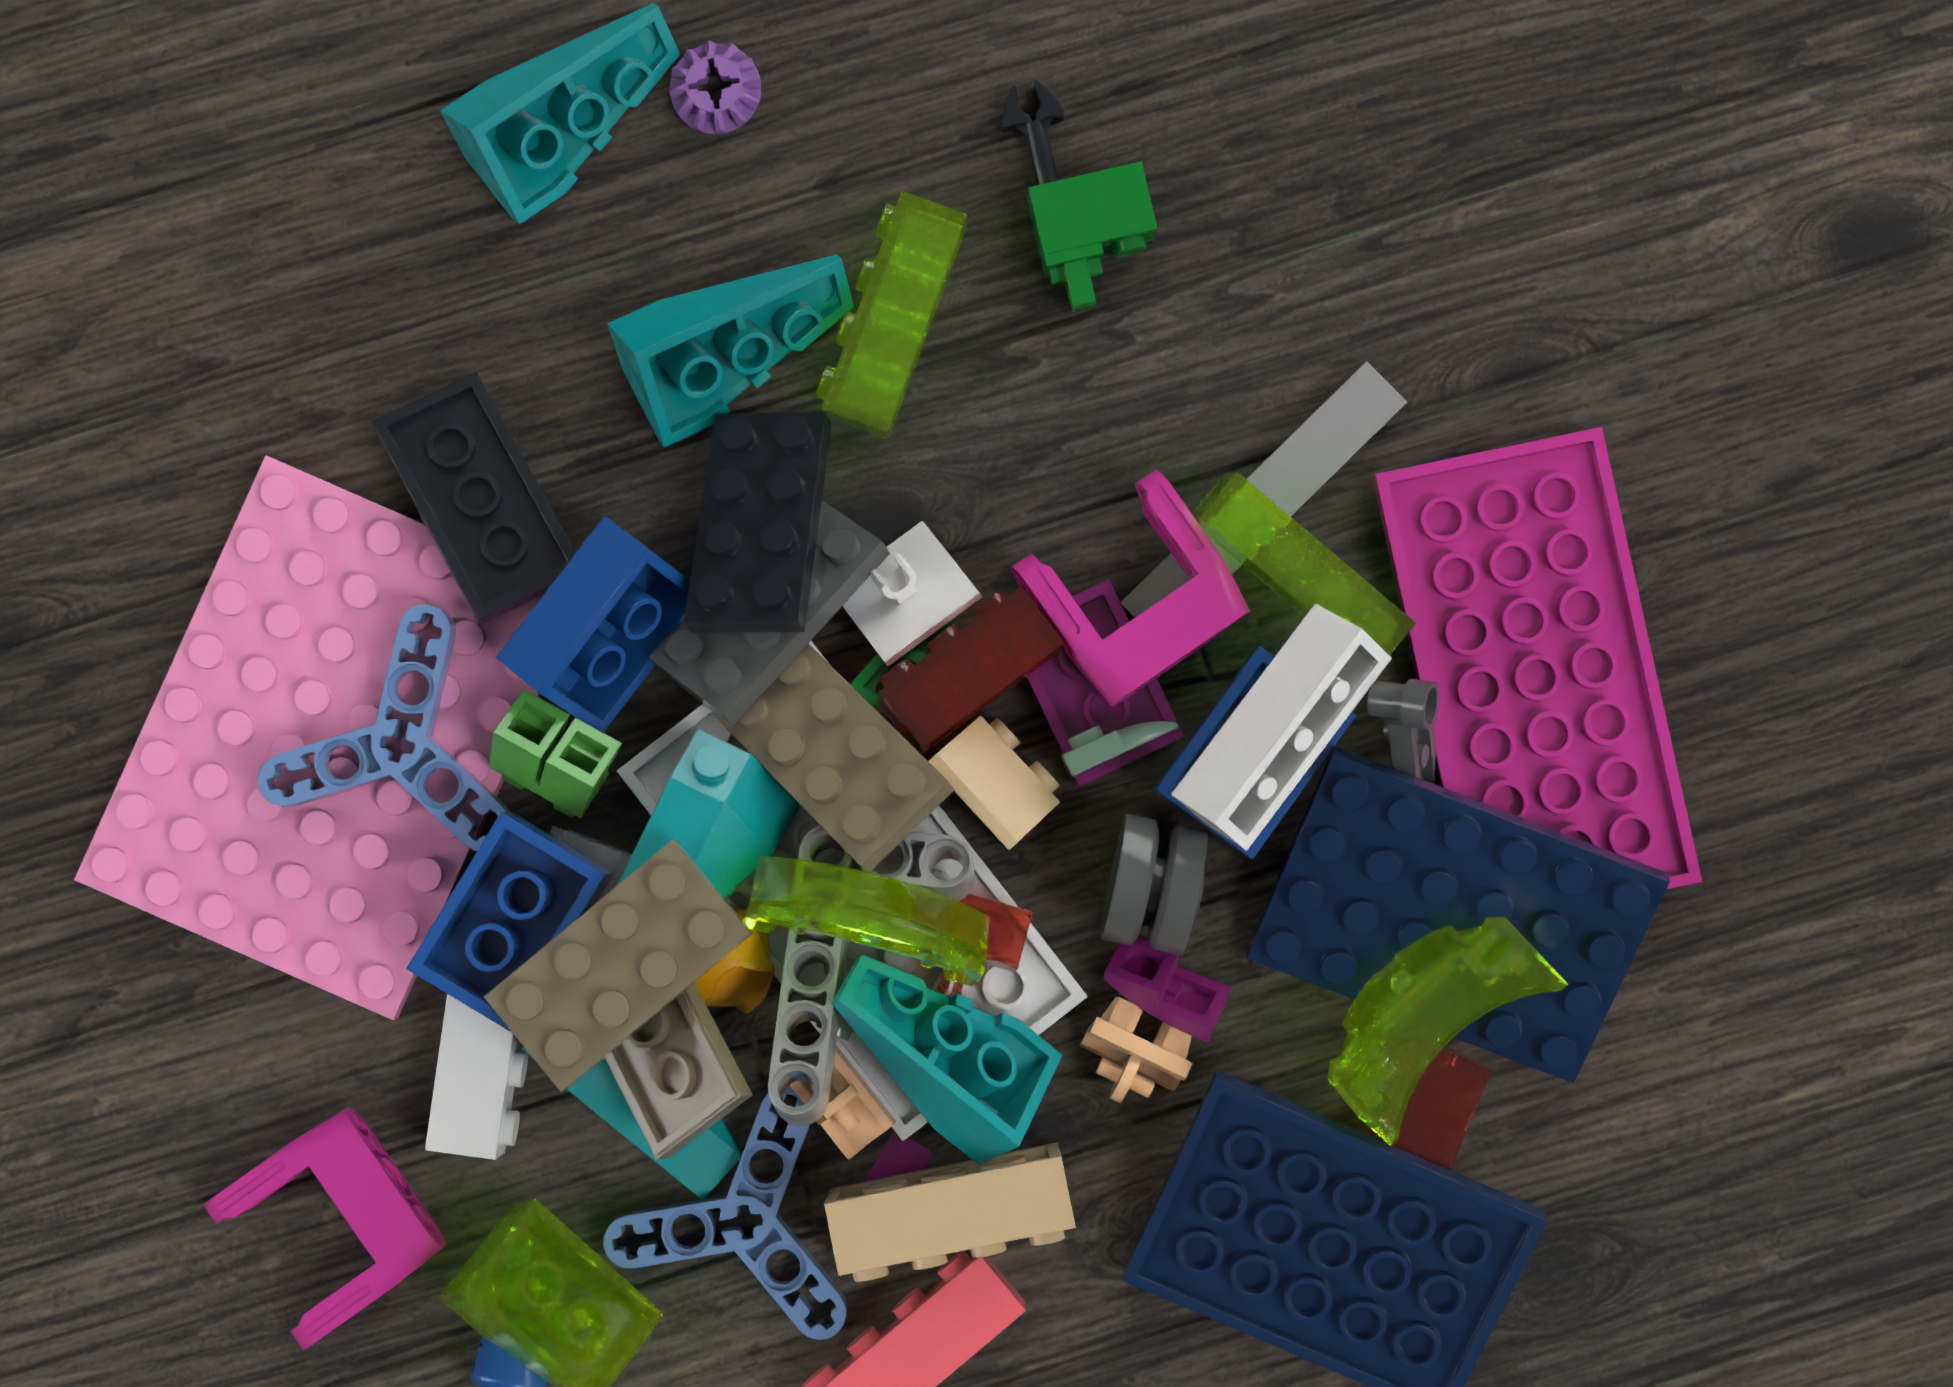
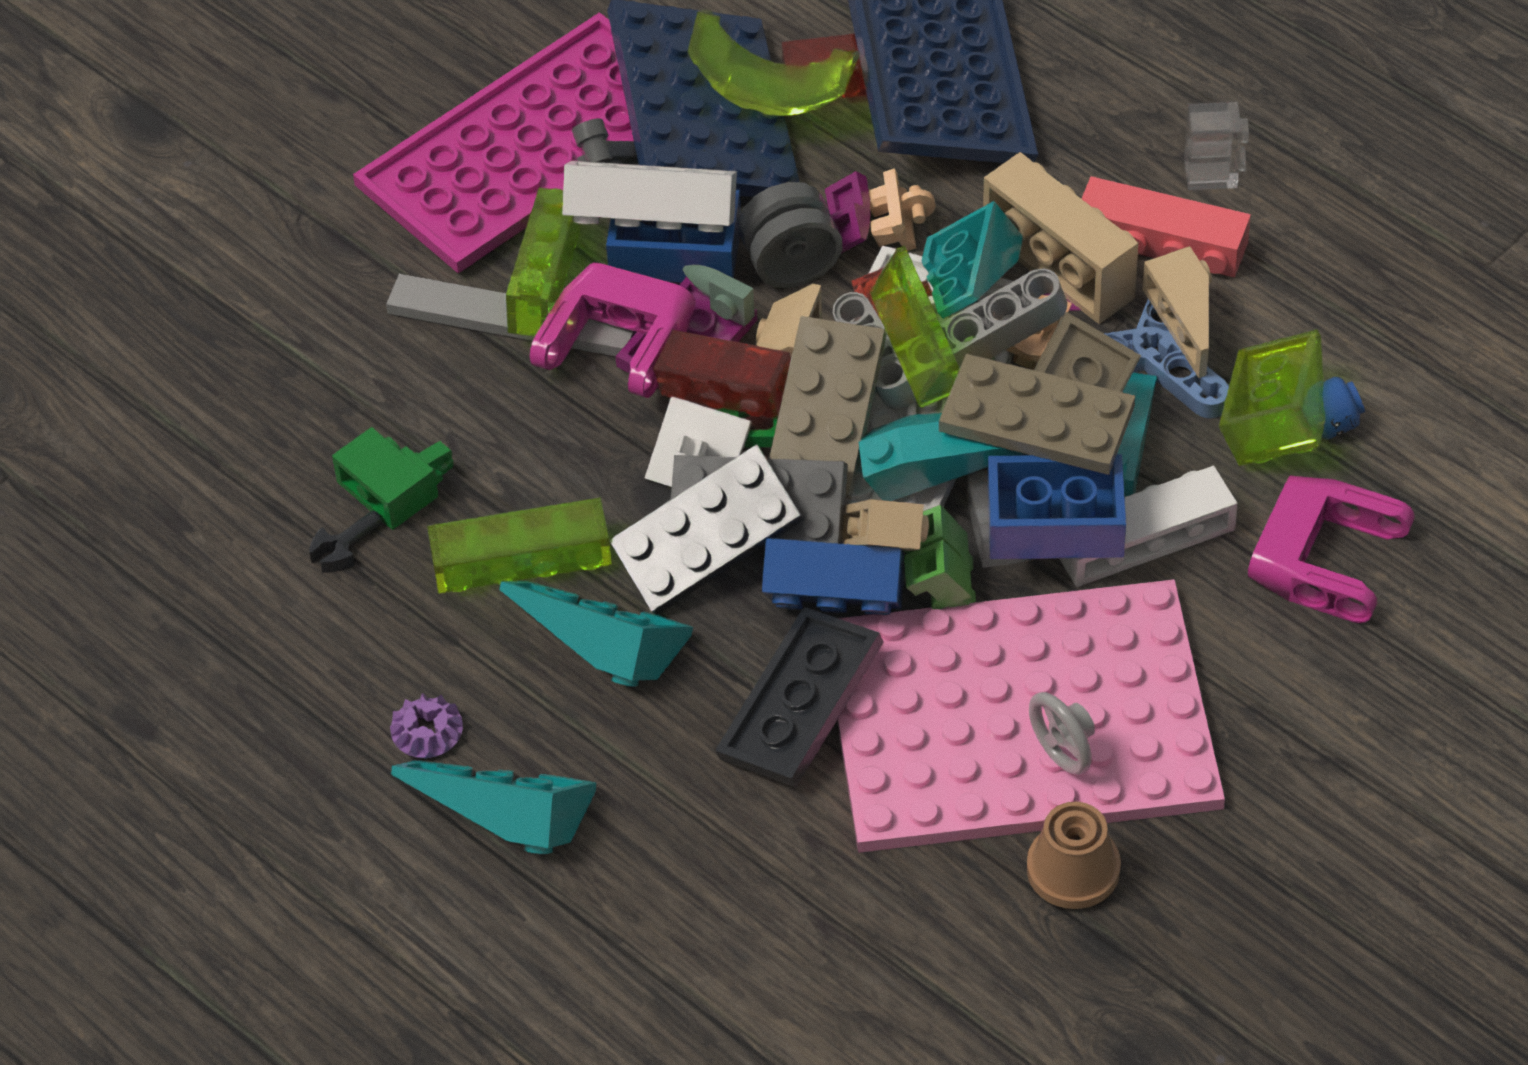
camera: 115 degrees left, 35 degrees down
medium blue piece [258,604,510,851] -> none
none -> tan slope [842,499,929,551]
none -> medium nougat piece [1027,801,1121,909]
none -> light grey piece [1029,692,1095,775]
none -> tan slope [1142,246,1212,378]

